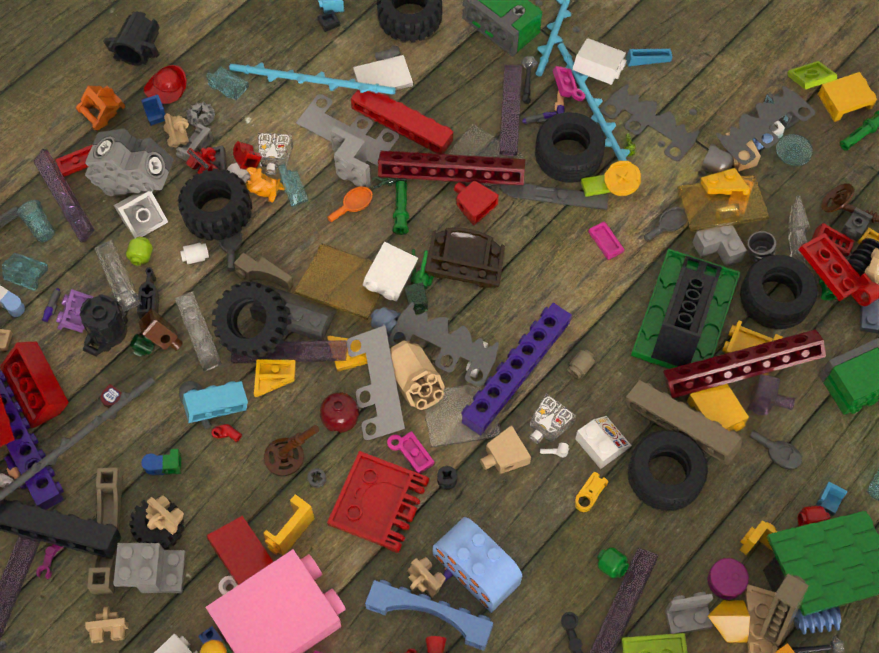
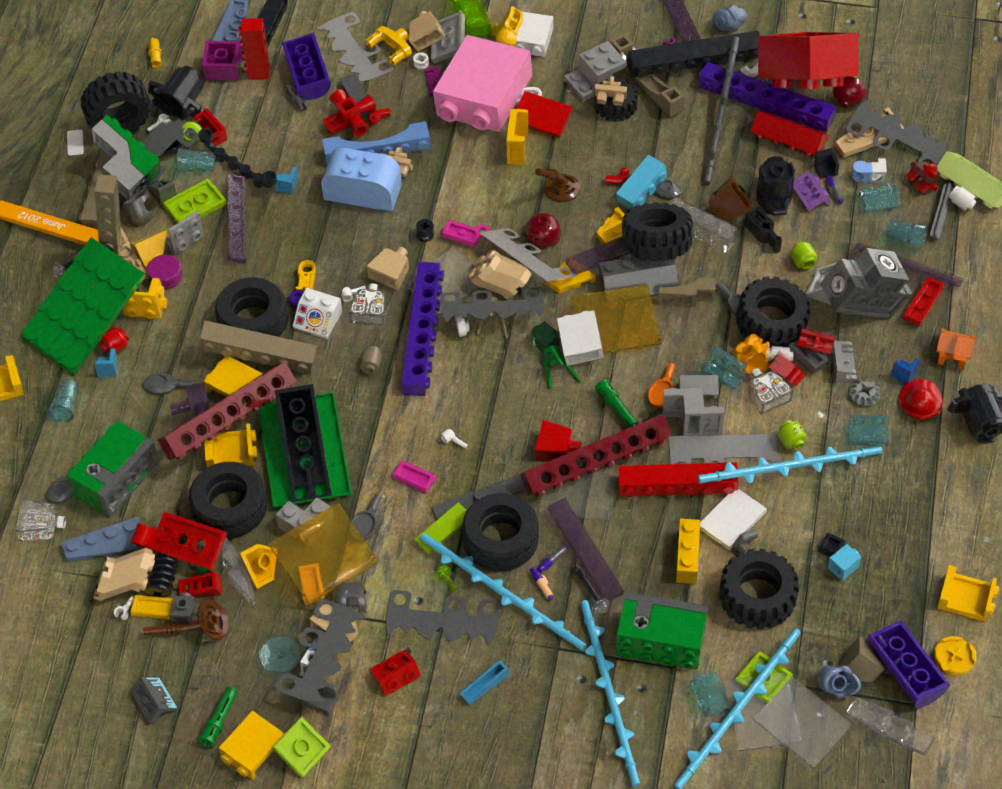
camera: 150 degrees right, 10 degrees down
tan hips [86,607,128,643] -> none
clear brick [95,240,142,312] -> none
tile [100,384,121,408] -> none
leg [141,449,181,475] -> none
tan hips [163,113,189,148] -> none
white brick [180,243,209,265] -> none
dark grey bush [308,468,326,488] -> none
red hinge [327,451,430,553] -> none
sand blue head [371,307,405,339] -> none
dark brown slope [425,227,505,288] -> none
dark pink hinge [553,66,585,101] -> none
white brick [572,38,627,85] -> none
green head [597,547,629,578] -> none
yellow tile [604,161,641,196] -> none
yellow wing [701,168,750,195] -> none
flat silver helmet [748,231,776,262] -> none
none -> yellow slope [239,544,278,589]
none -> dark azure panel [275,167,299,194]
none -> dark purple tile [289,290,304,309]
none -> red bracket [369,649,421,696]
none -> white hand [441,429,468,449]
none -> yellow brick [676,519,700,584]
none -> light grey hinge [679,375,719,398]
none -> lime head [778,420,807,450]
none -> black panel [814,148,839,179]

